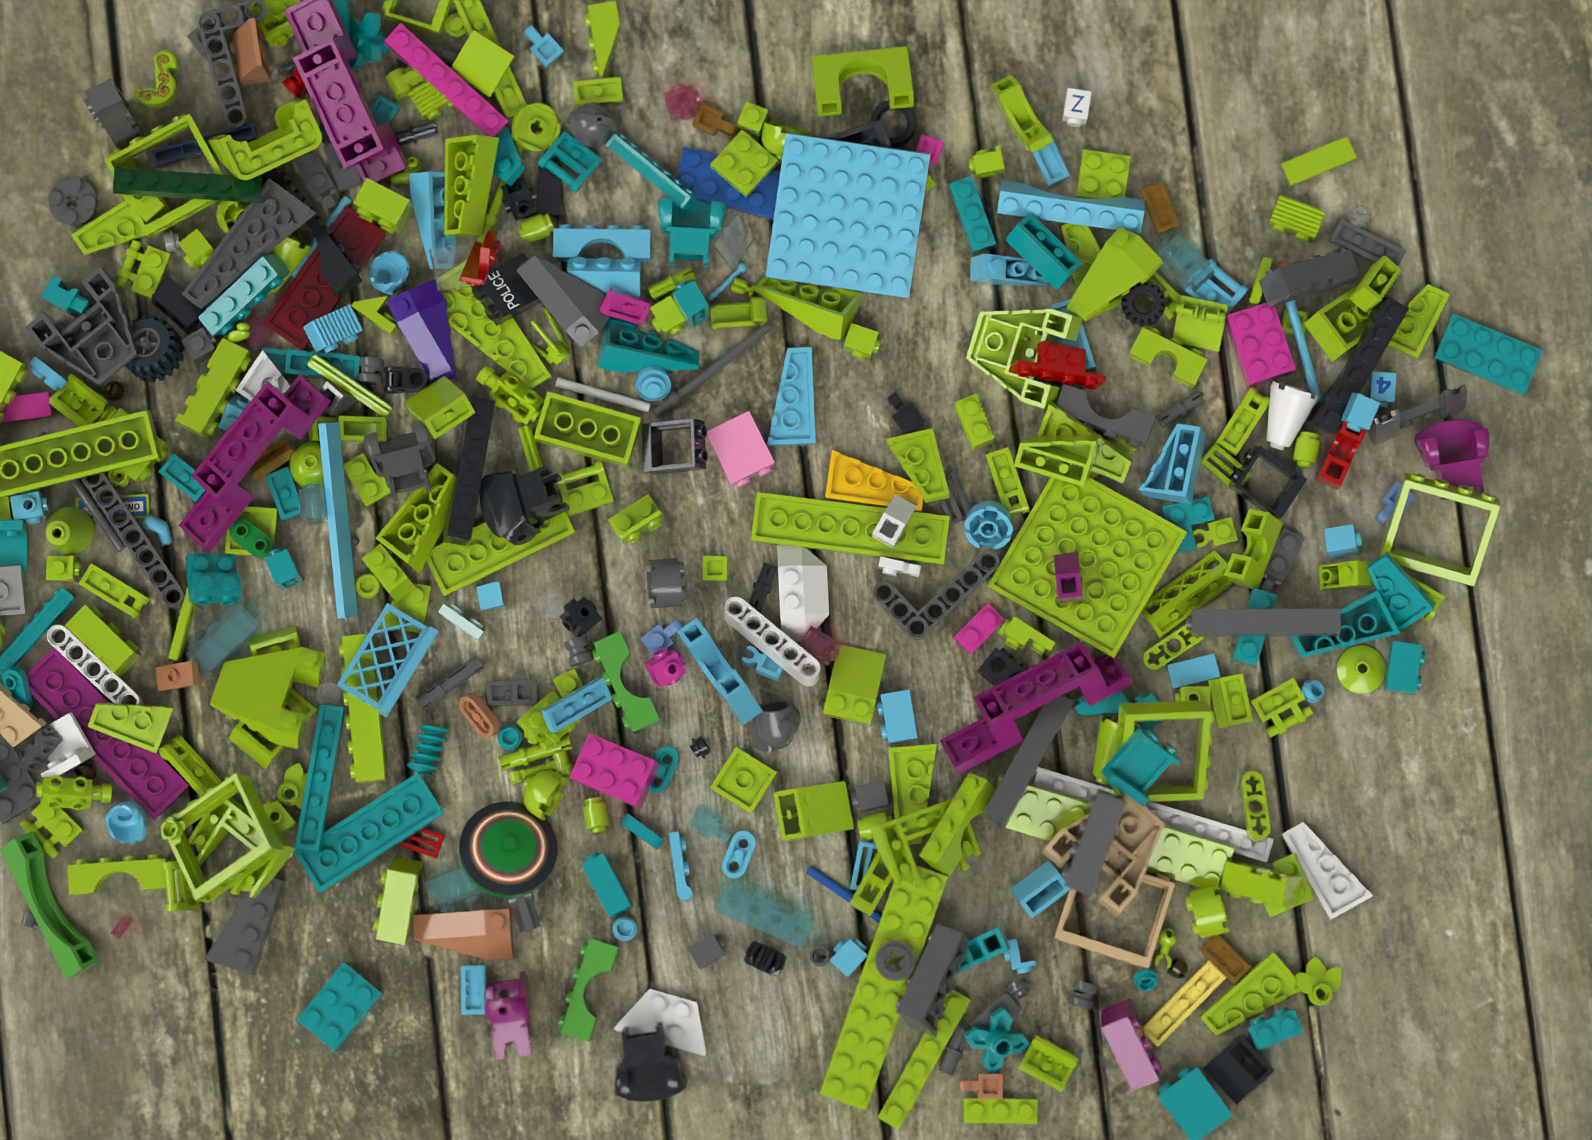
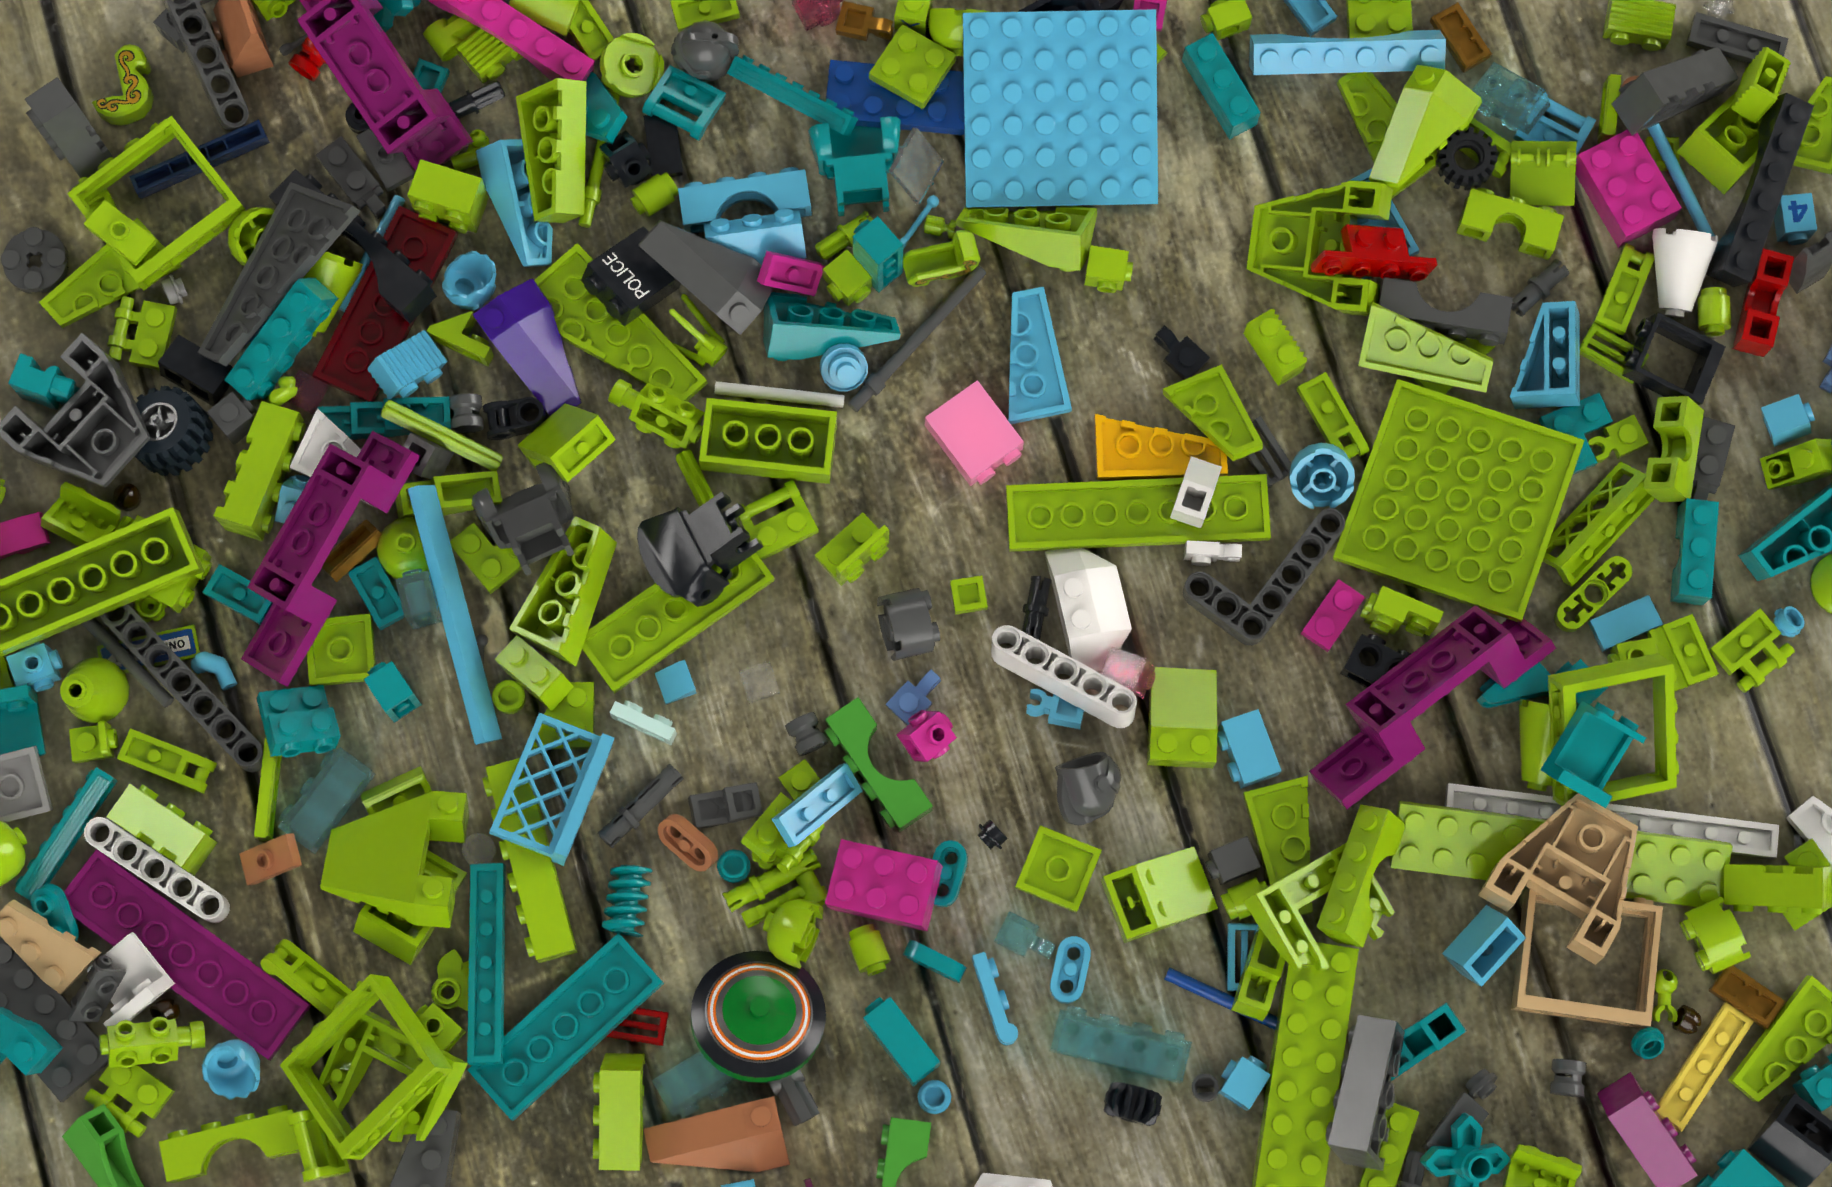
camera: 15 degrees left, 5 degrees down
medium azure plate [29,356,68,390] -> none
lime wing [88,703,175,753] -> none
dark green plate [113,168,262,203] -> none
lime plate [161,817,187,844] -> none
lime brick [178,229,214,270] -> none
lime windscreen [207,99,322,180] -> none
green plate [230,519,274,559] -> none
clear piece [429,244,471,291] -> none
black arch [442,396,495,547] -> none
red bracket [460,230,501,286] -> none
black brick [559,597,602,638] -> none
black window [642,418,708,475] -> none
medium azure arch [677,618,763,726] -> none
dark grey brick [687,933,727,970] -> none
dark grey gear [875,941,915,981] -> none
medium azure slope [970,253,1047,287] -> none
dark grey brick [983,695,1074,830] -> none
medium azure bracket [1003,939,1036,974] -> none
teal brick [1005,213,1083,290] -> none
lime wedge [1014,435,1101,487] -> none
magenta slope [1054,552,1083,604] -> none
dark grey wedge [1061,789,1127,896] -> none
dark grey brick [1186,609,1341,637] -> none
lime beam [1240,771,1271,842] -> none
medium azure brick [1341,393,1380,432] -> none

